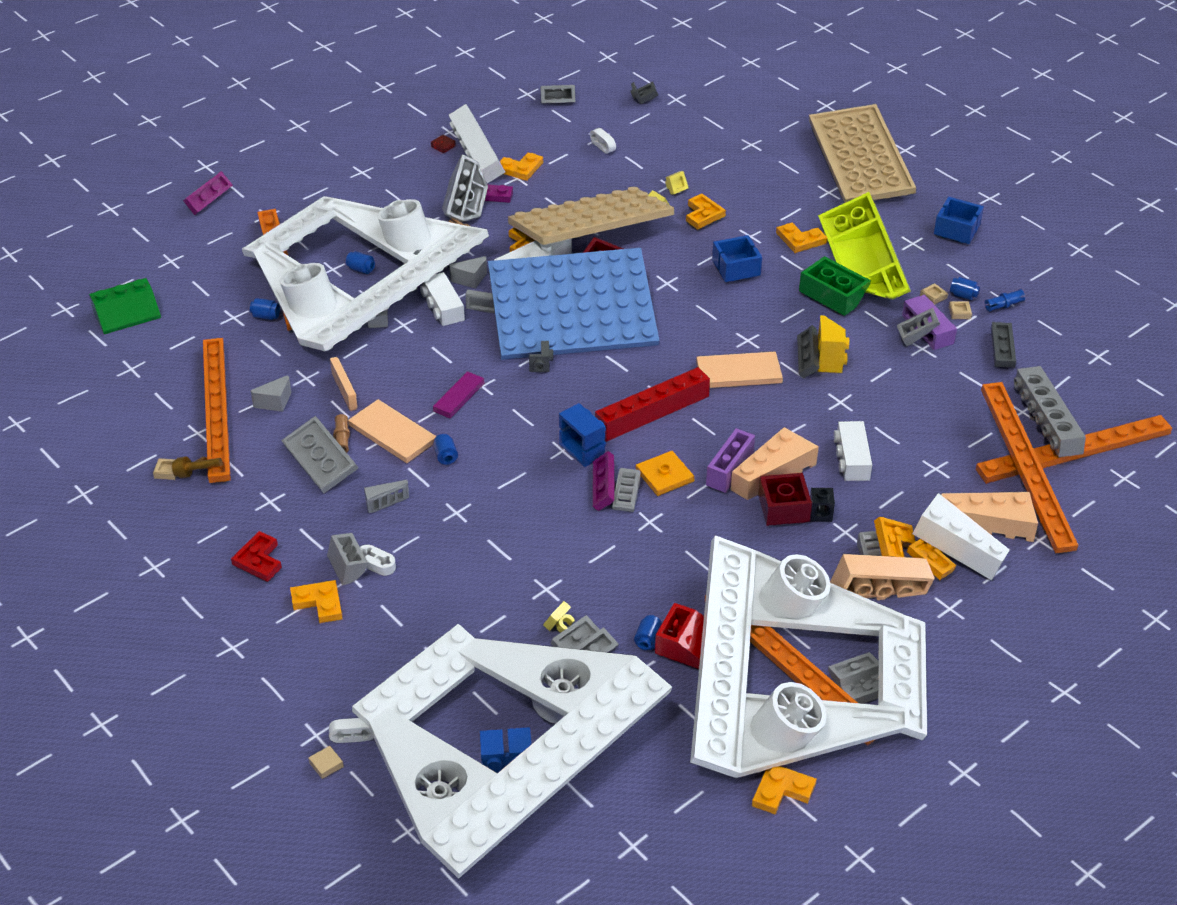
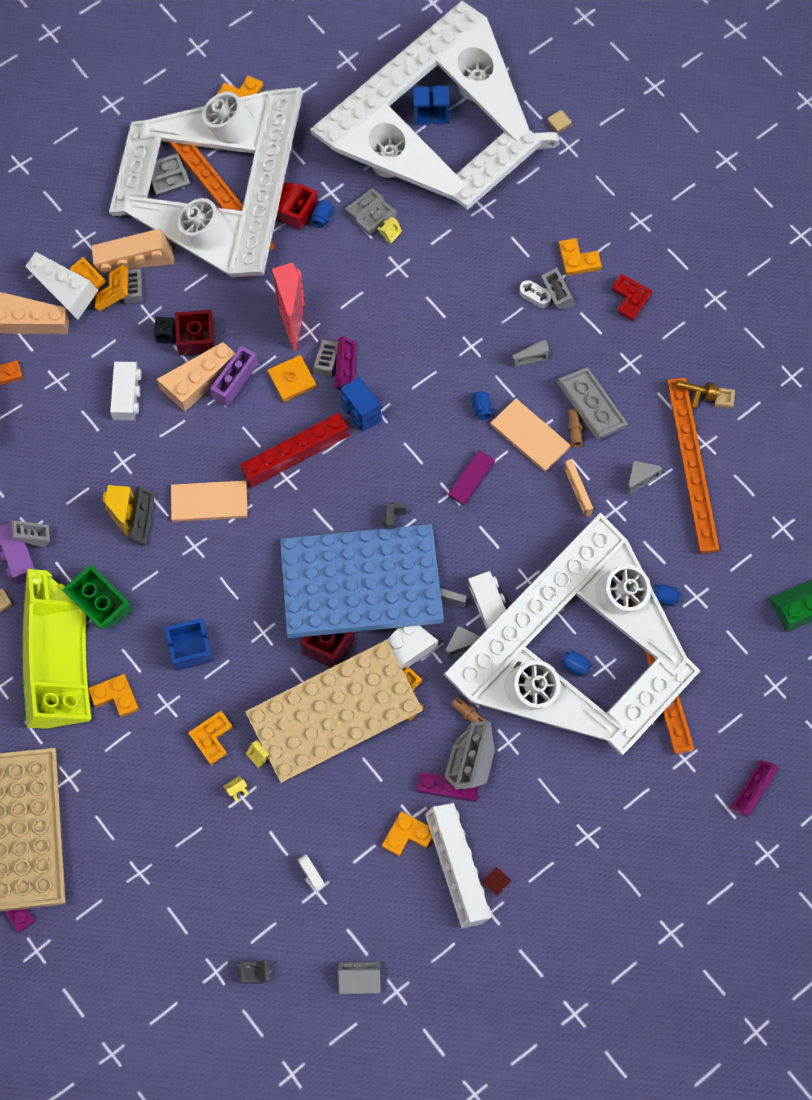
camera: 175 degrees left, 25 degrees up
none -> coral slope [272,263,305,351]

